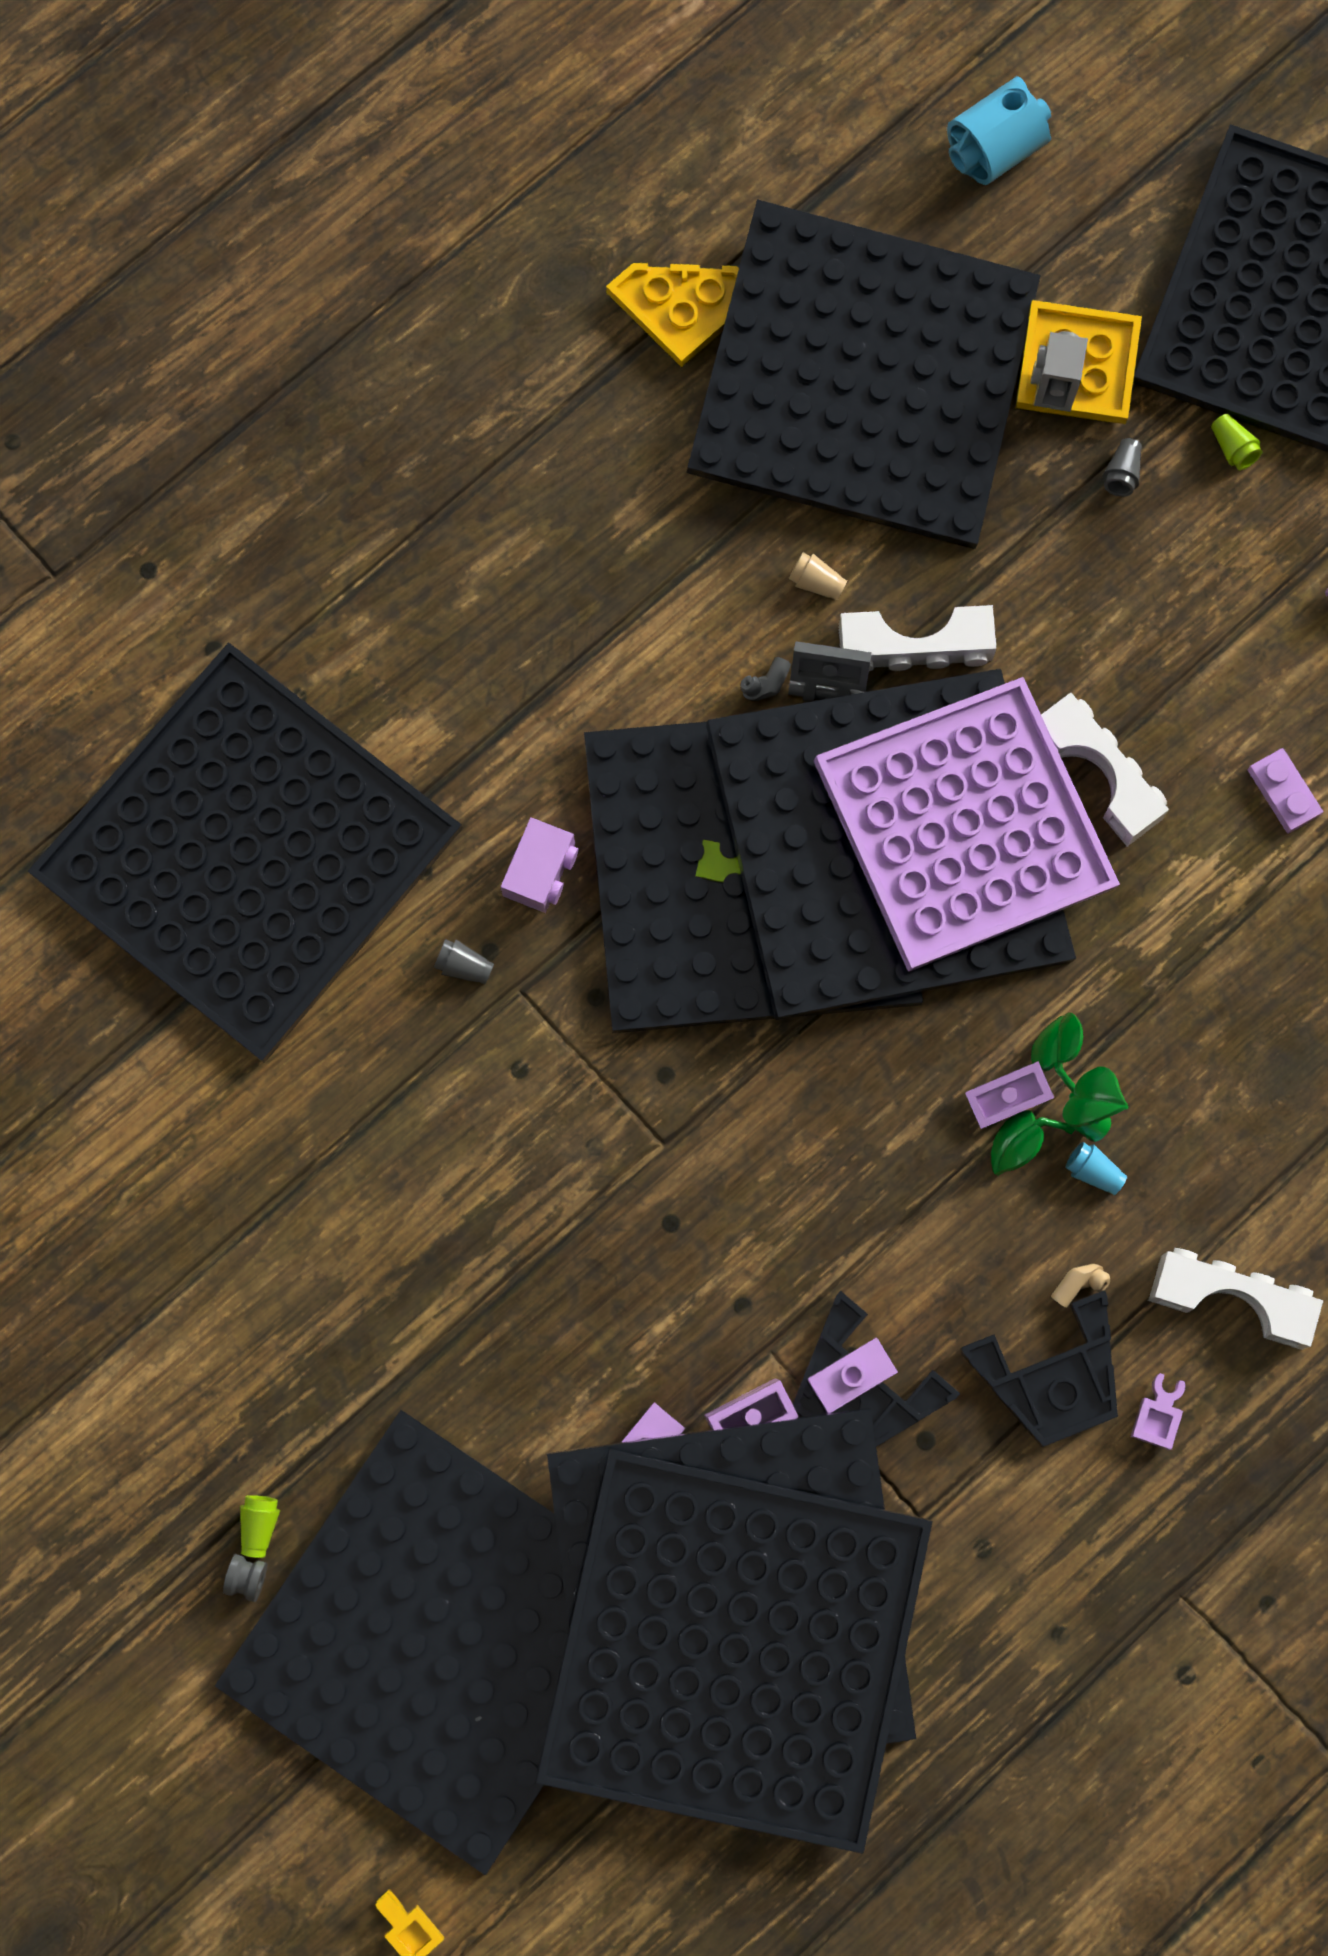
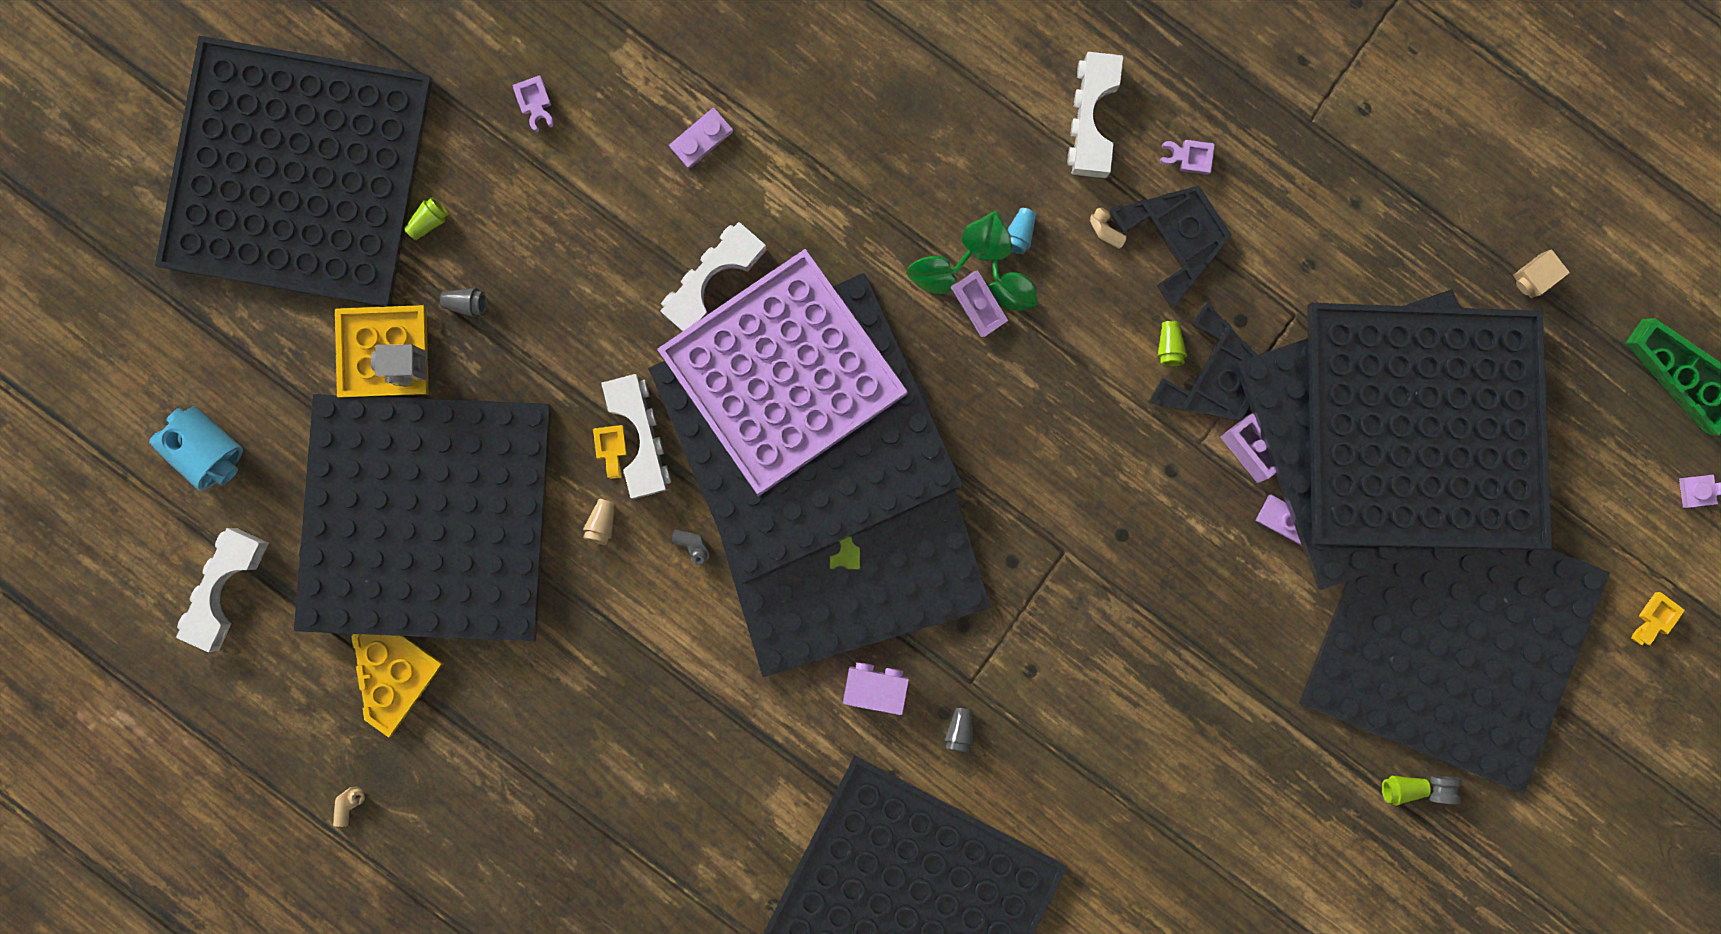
camera: 100 degrees left, 10 degrees up
dark grey plate [788,641,872,702] -> none
lavender plate [807,1337,898,1414] -> none
none -> white arch [176,528,269,652]
none -> tan arm [333,786,365,827]
none -> yellow plate [593,425,628,479]
none -> lime cone [1157,321,1187,367]
none -> tan brick [1513,249,1570,298]

